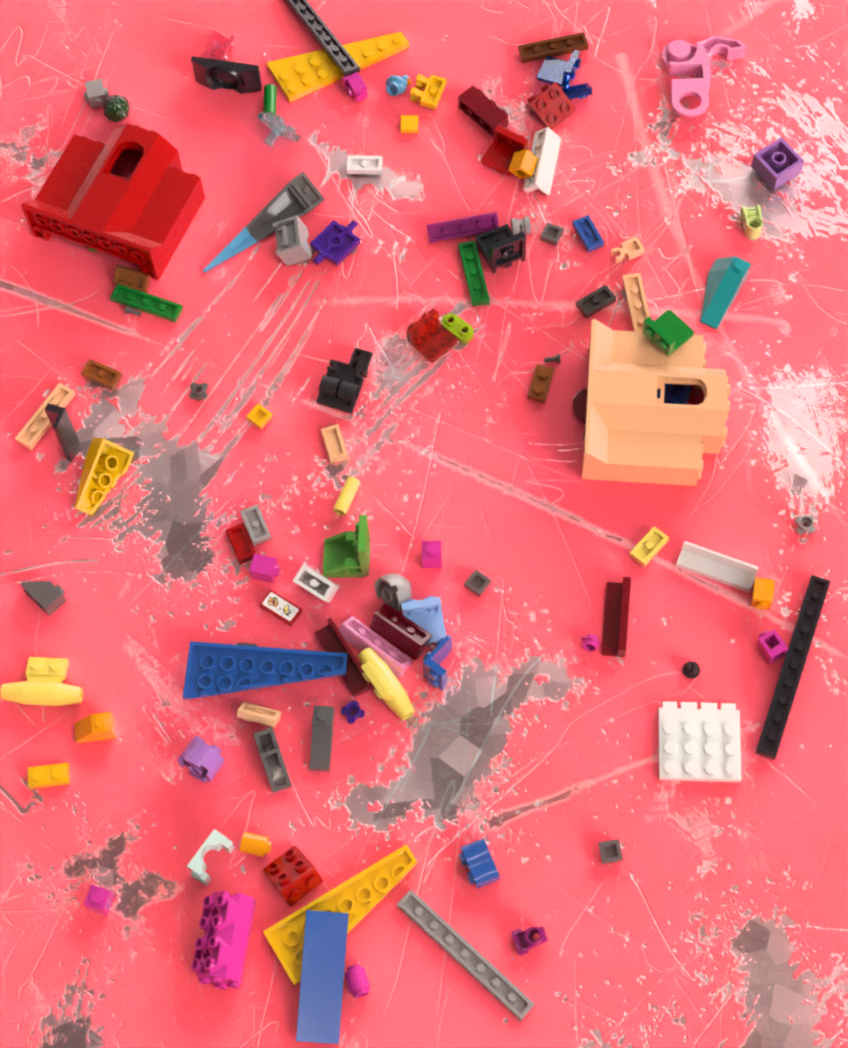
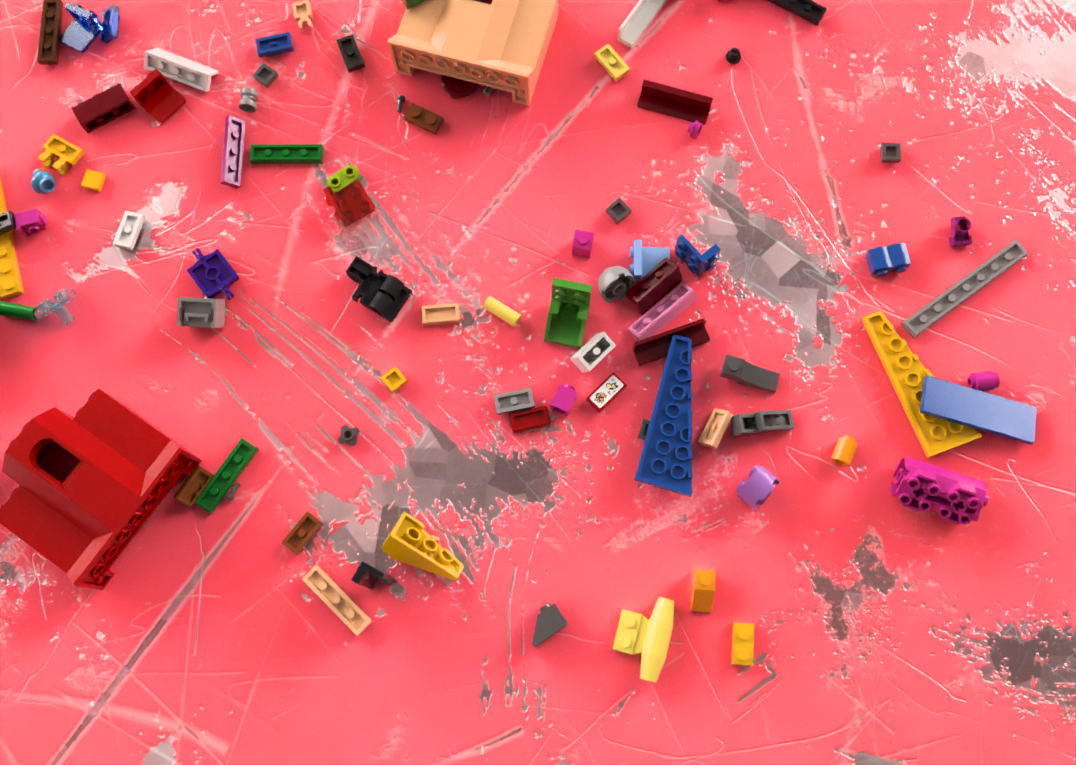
camera: 80 degrees left, 10 degrees up
dark pink brick [84,885,115,916] -> none
light aqua piece [187,829,235,886] -> none
dark grey plate [203,172,325,272] -> none
red bracket [263,846,323,907] -> none
dark purple plate [341,701,365,724] -> none
light yellow plate [357,648,415,721] -> none
black bracket [475,224,526,273] -> none
light orange brick [508,149,538,179] -> none
red bracket [525,82,576,130] -> none
light nougat plate [622,273,650,332] -> none
white hinge [658,701,742,782] -> none

